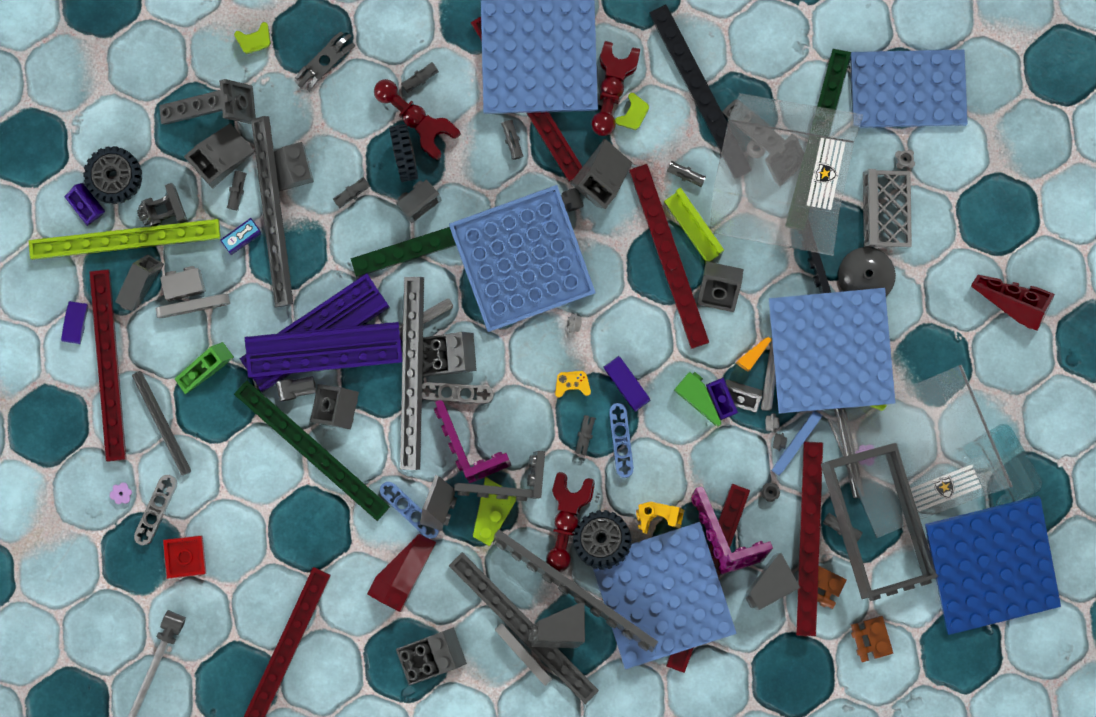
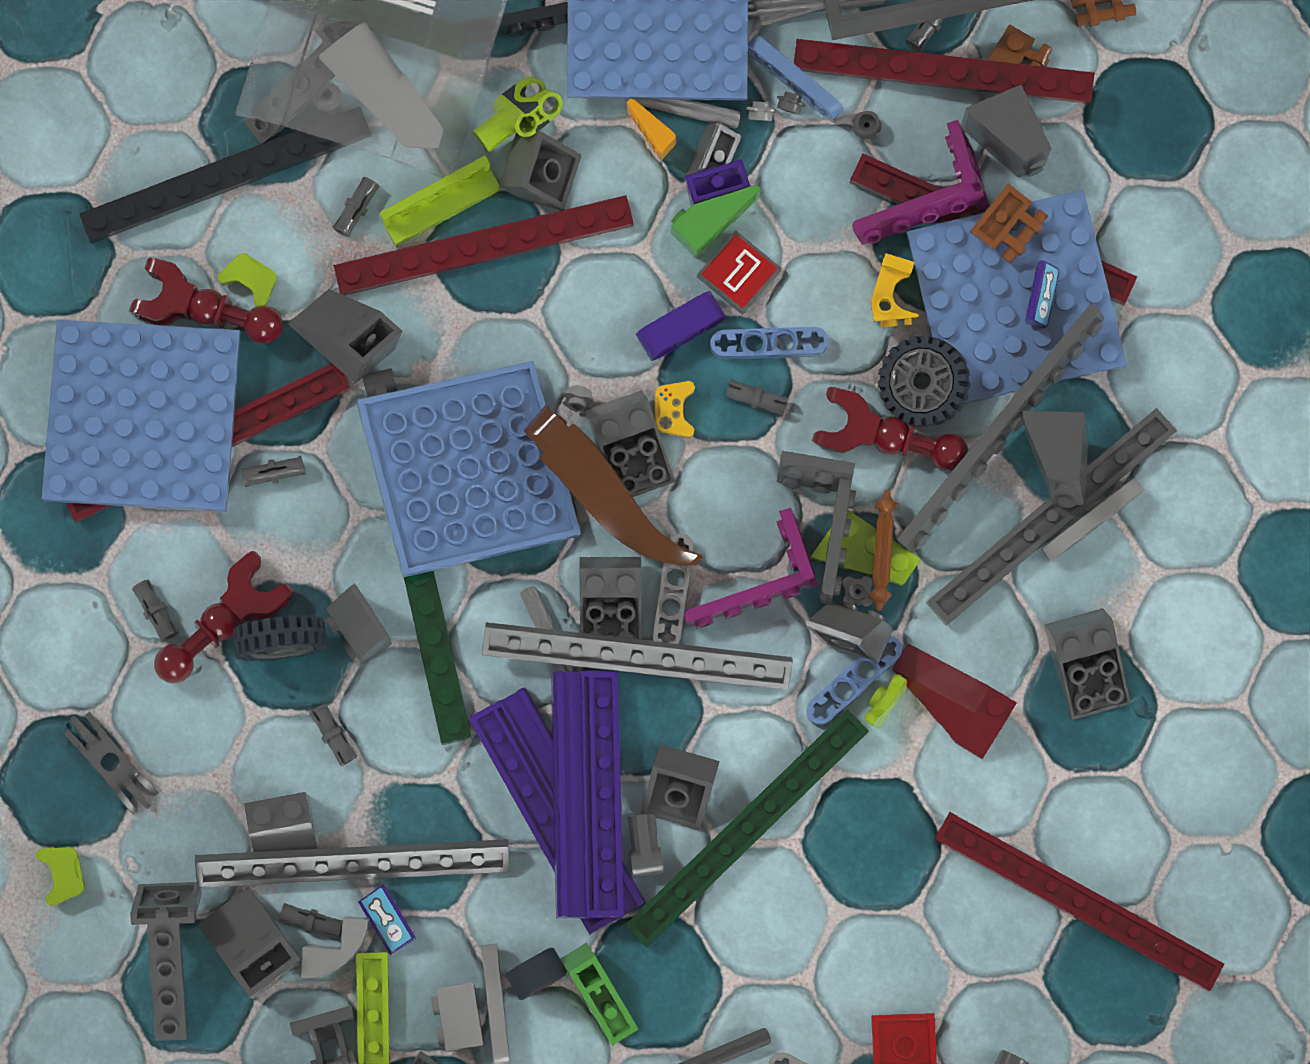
camera: 90 degrees left, 5 degrees down
none -> light grey brick [301,916,370,978]
none -> light grey panel [319,22,444,149]
none -> lime connector [473,76,563,153]
none -> black wheel [506,947,567,1000]
none -> reddish brown animal [524,405,704,566]
none -> dark grey slope [585,390,675,497]
none -> red tile [697,230,782,315]
none -> light grey plate [842,576,873,607]
none -> lime piece [864,674,907,727]
none -> dark orange wheel [869,490,898,611]
none -> dark orange plate [970,183,1048,264]
none -> slope [1025,260,1059,328]

